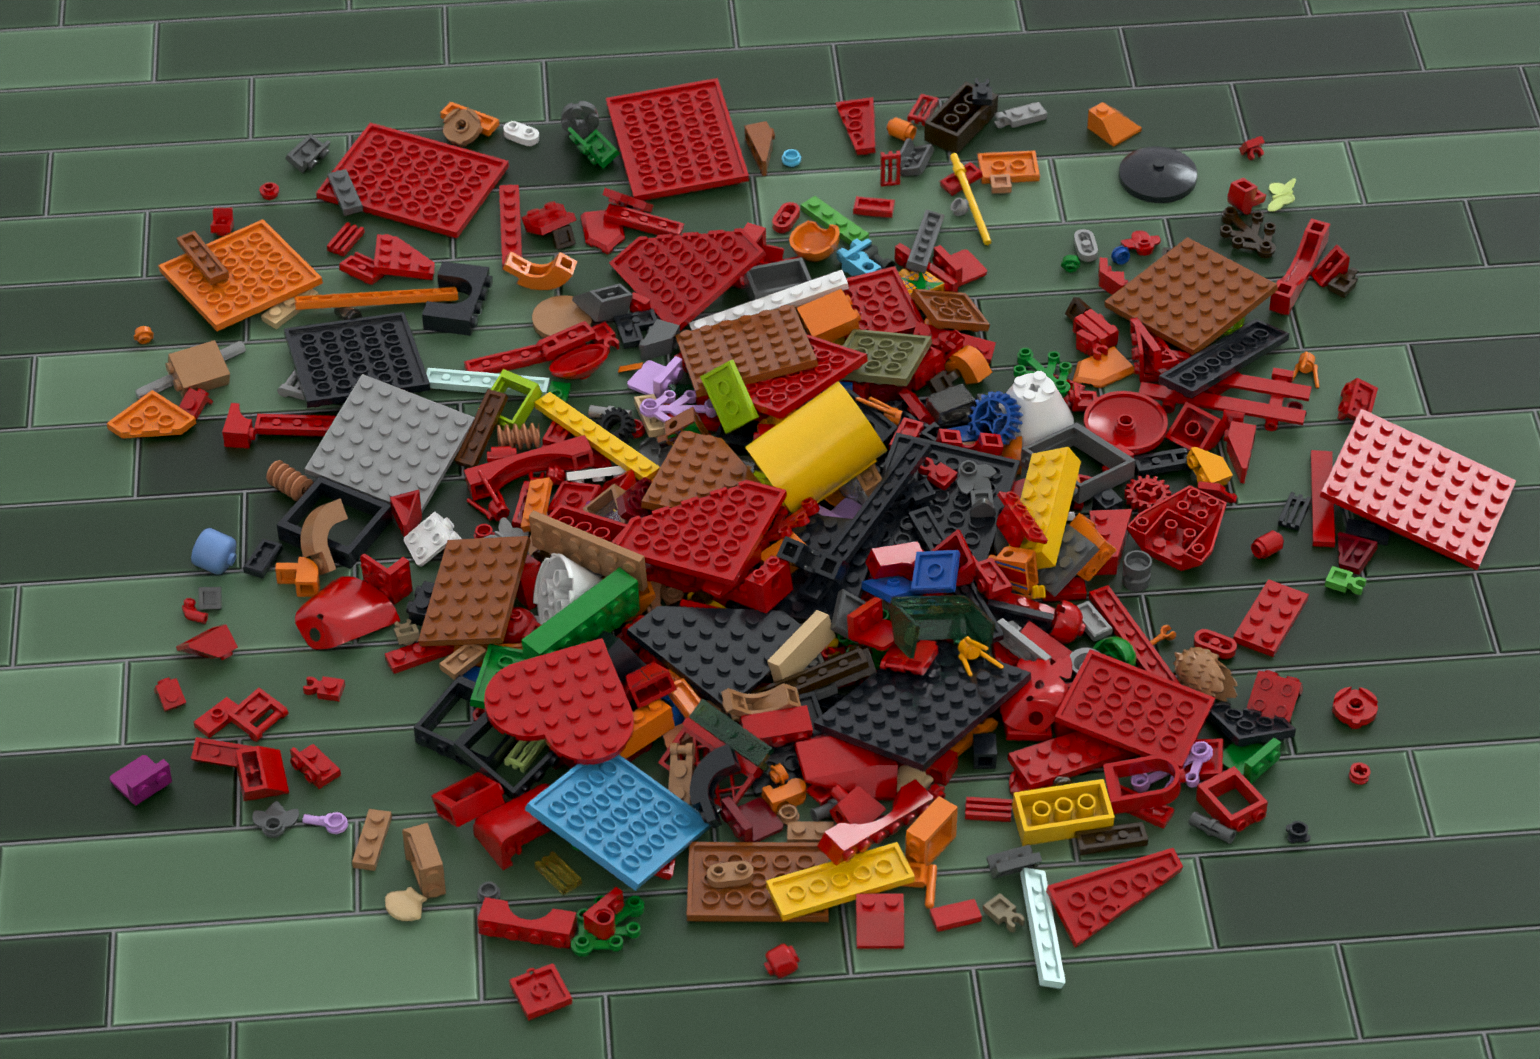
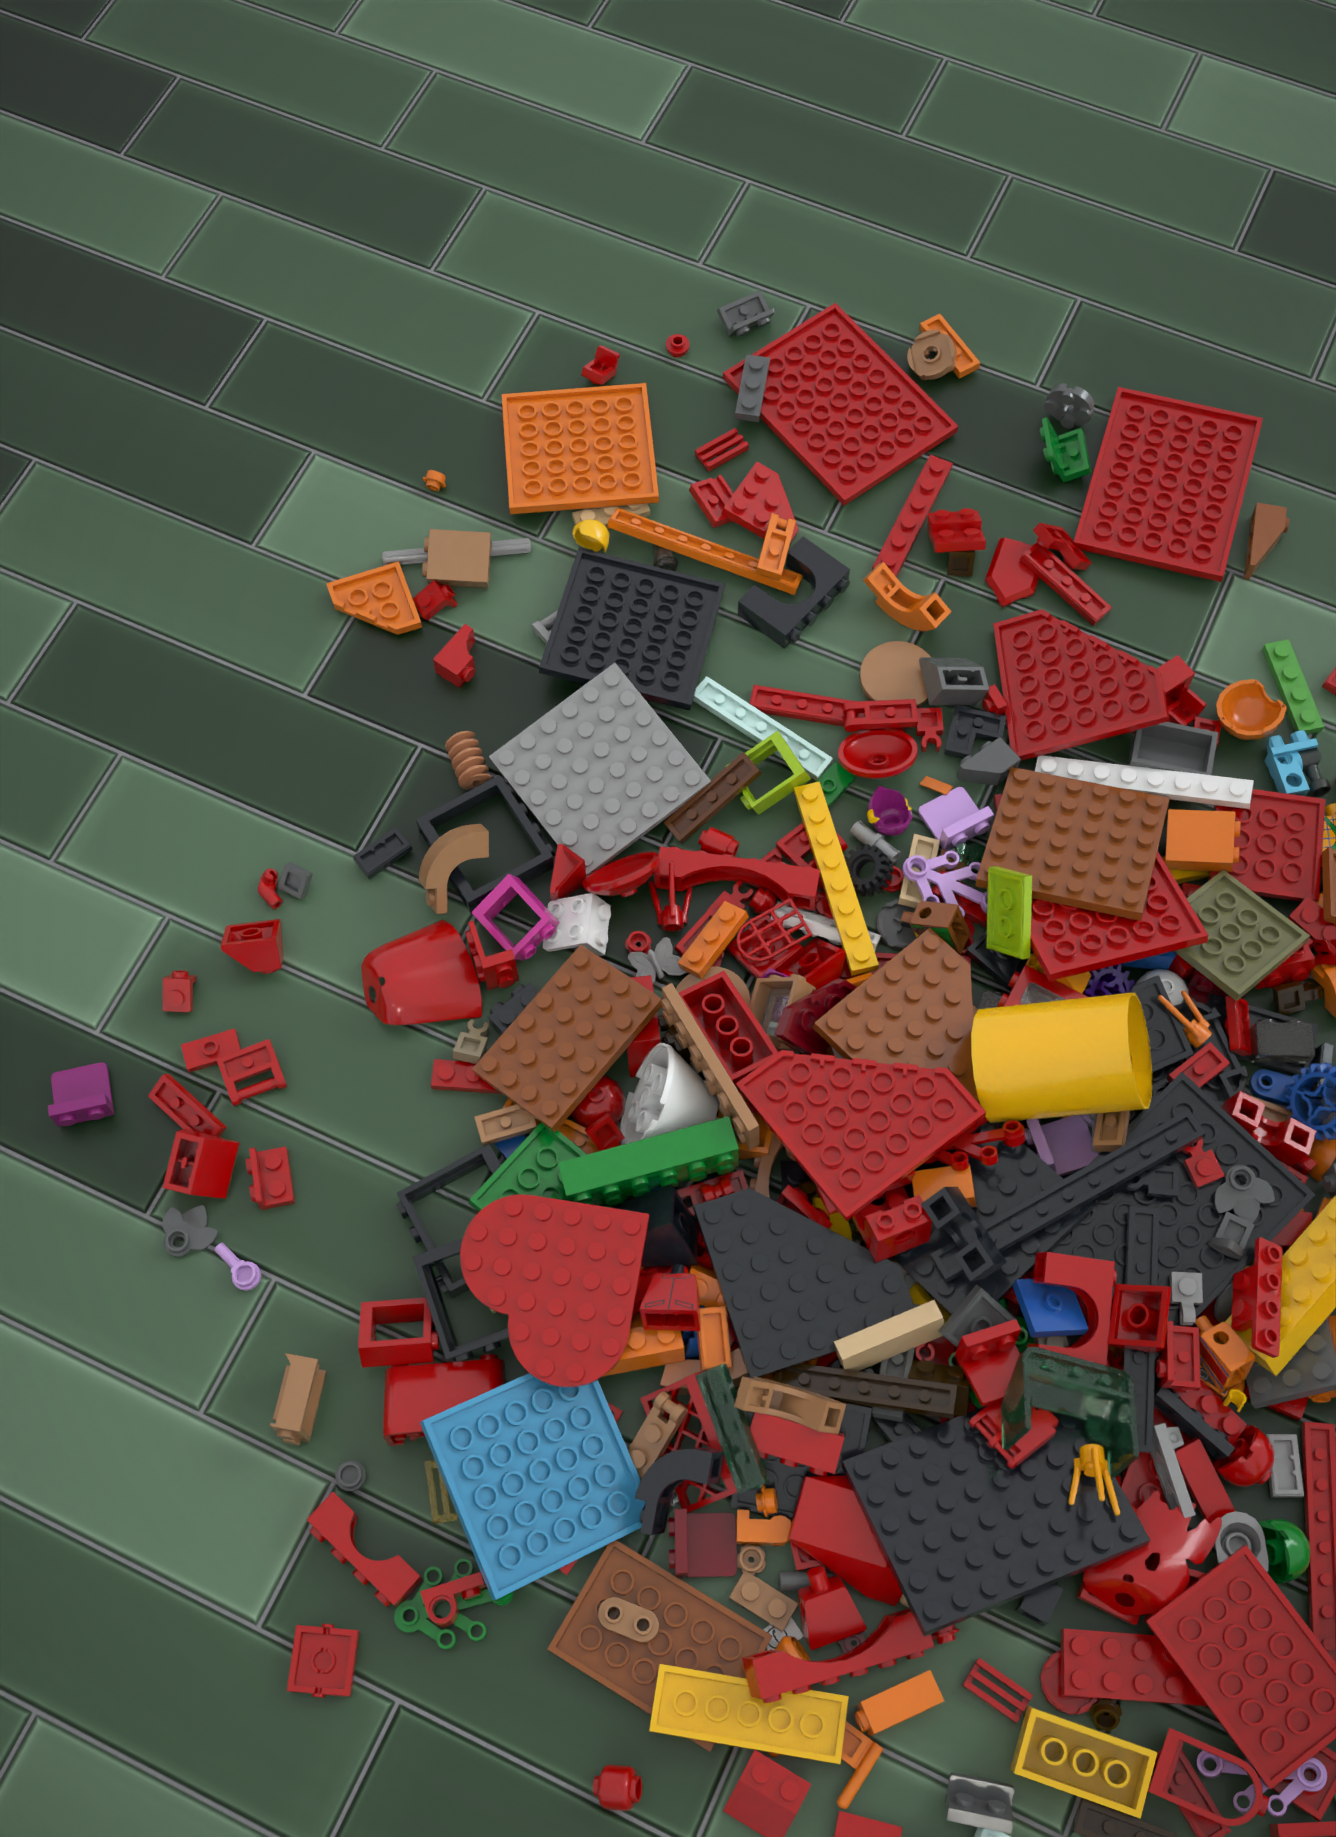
camera: 30 degrees right, 20 degrees up
dark orange plate [177,231,230,285] -> none
medium blue head [191,528,237,575] -> none
red plate [255,414,336,436] -> none
orange brick [275,557,320,597] -> none
red plate [303,676,345,702] -> none
medium nougat plate [352,809,392,871] -> none
tan animal [385,887,427,921] -> none
nougat piece [497,423,540,450] -> none
white plate [503,121,539,146] -> none
red plate [772,202,800,233] -> none
medium azure plate [782,149,801,167] -> none
blue plate [911,550,961,594] -> none
none -> dark pink window [471,874,560,961]
none -> yellow hair [572,519,610,553]
none -> red dish [582,852,660,897]
none -> red window [737,898,813,962]
none -> orange plate [755,513,796,580]
none -> magenta hair [867,786,913,836]
none -> light grey plate [1170,1272,1203,1326]

